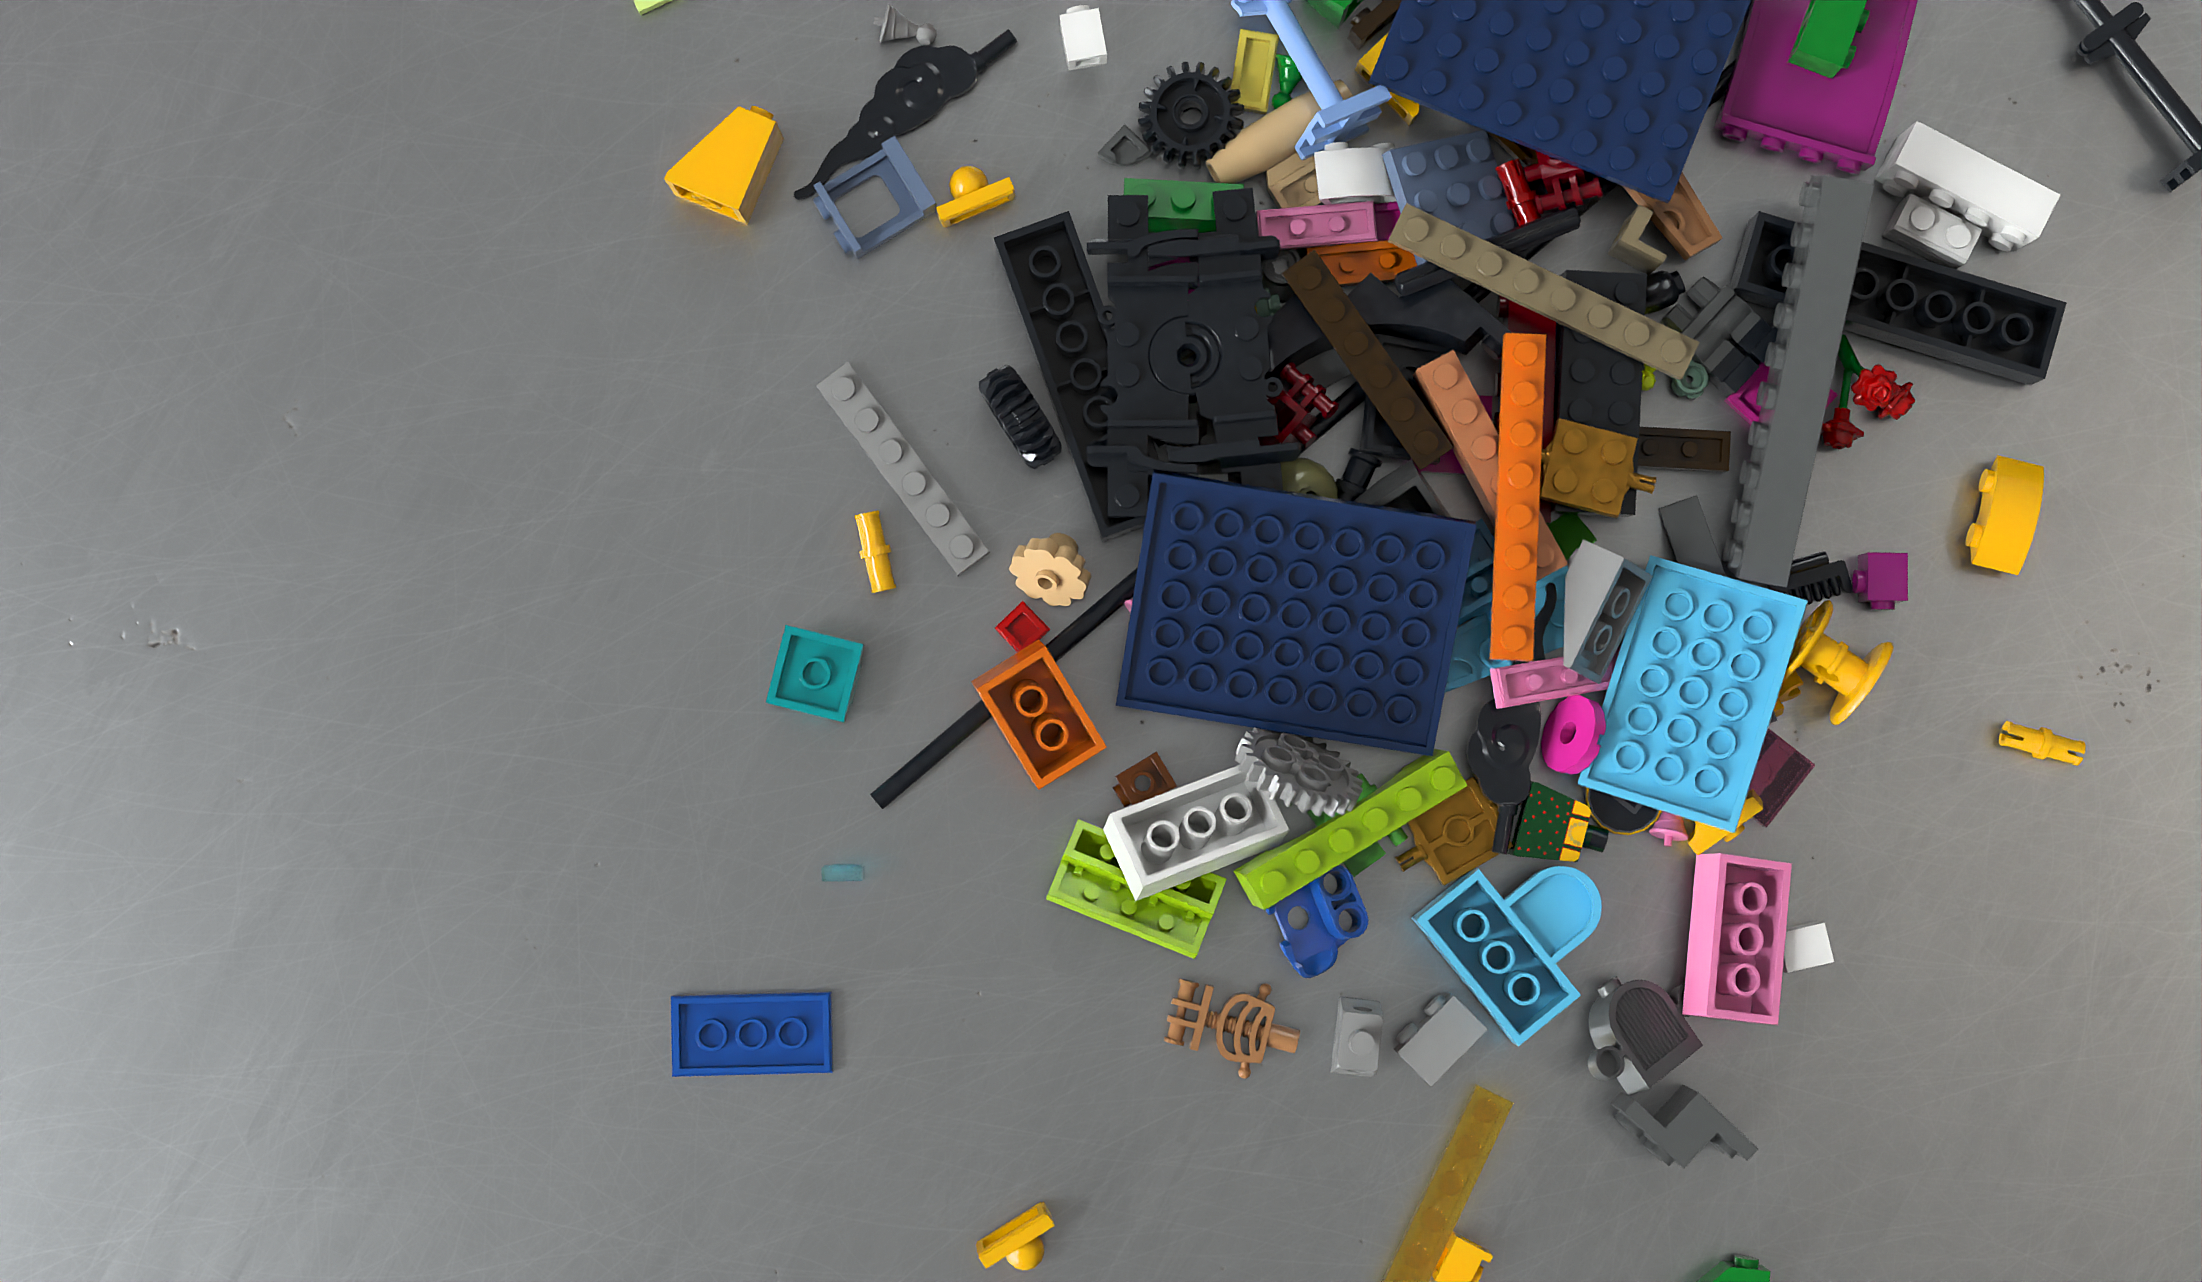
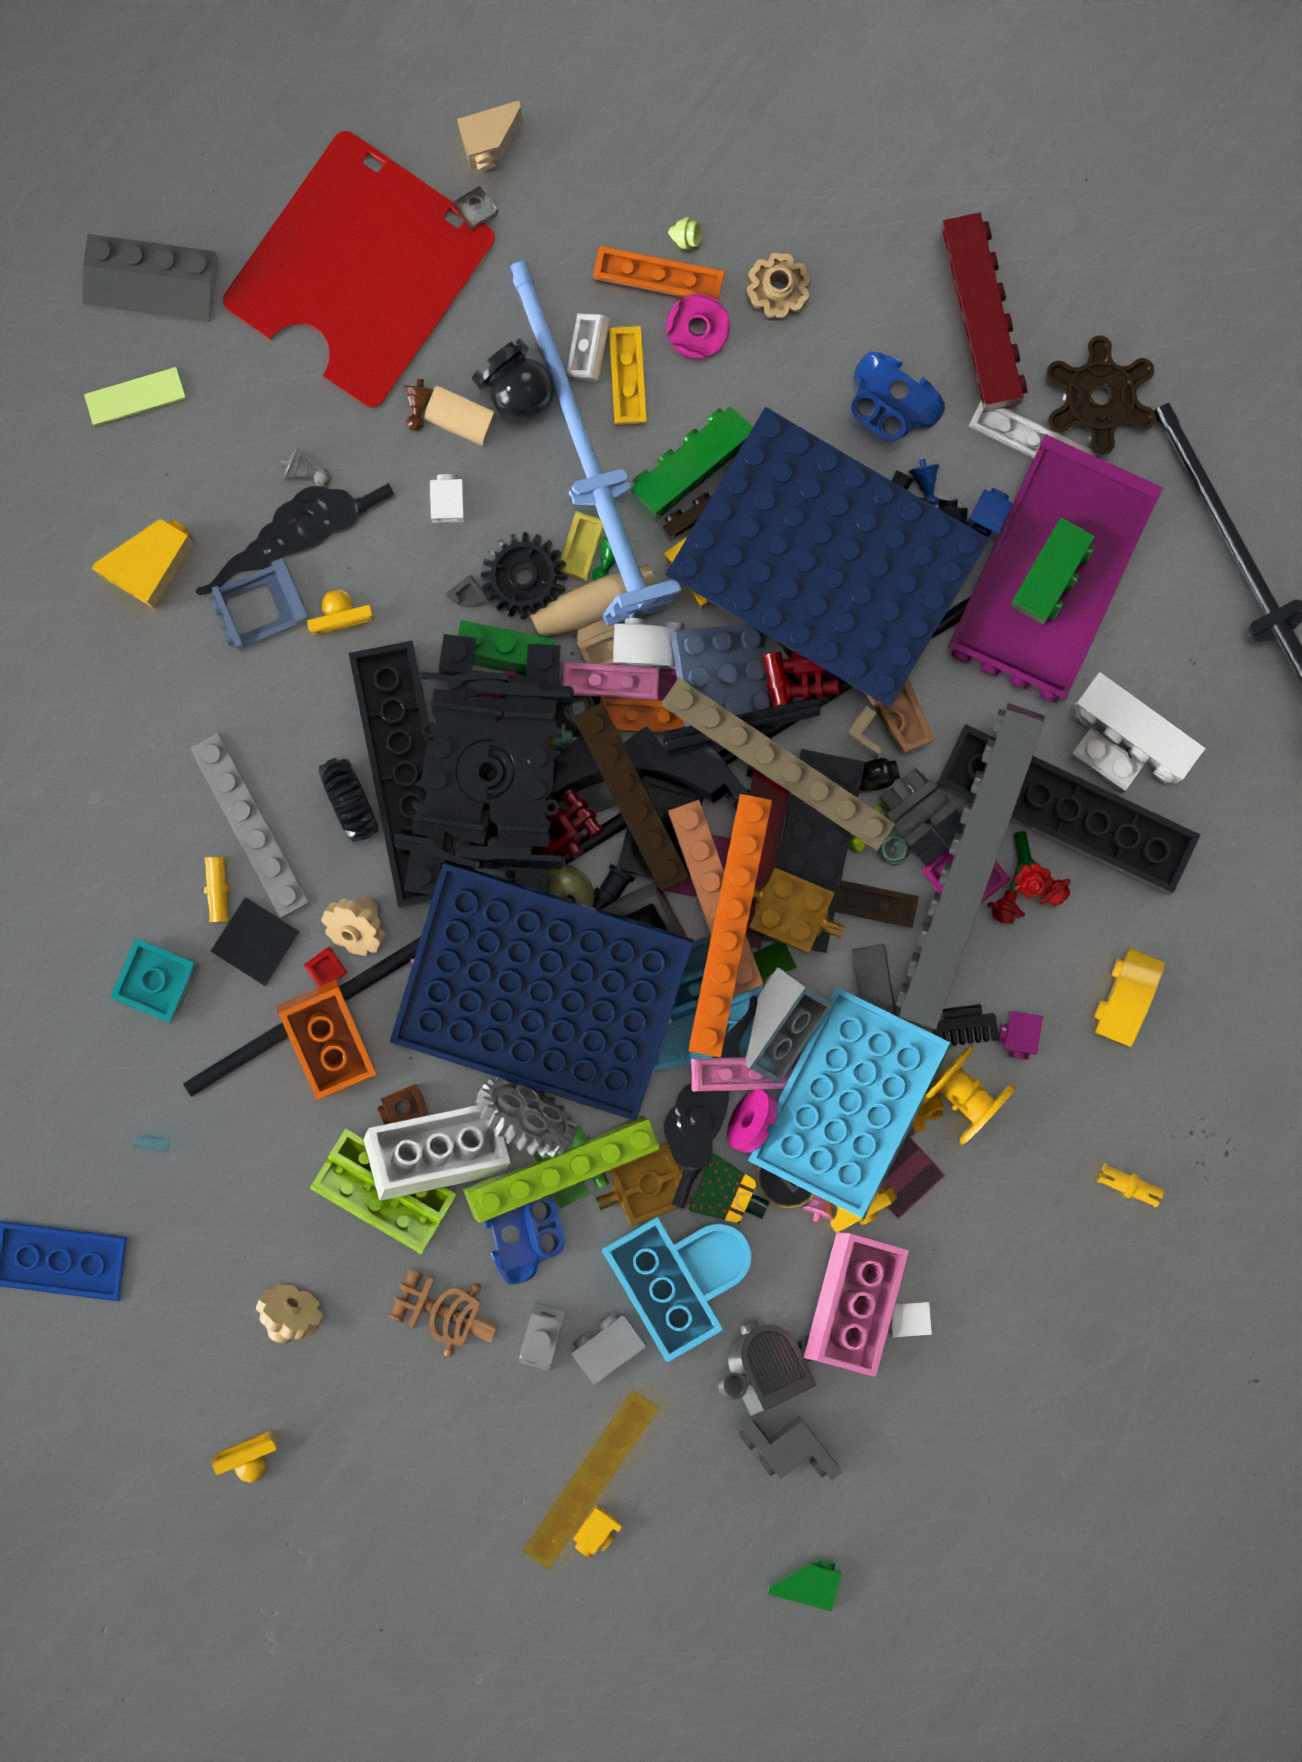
camera: 15 degrees right, 0 degrees up
none -> black tile [211,897,300,986]
none -> tan plant [256,1284,323,1344]

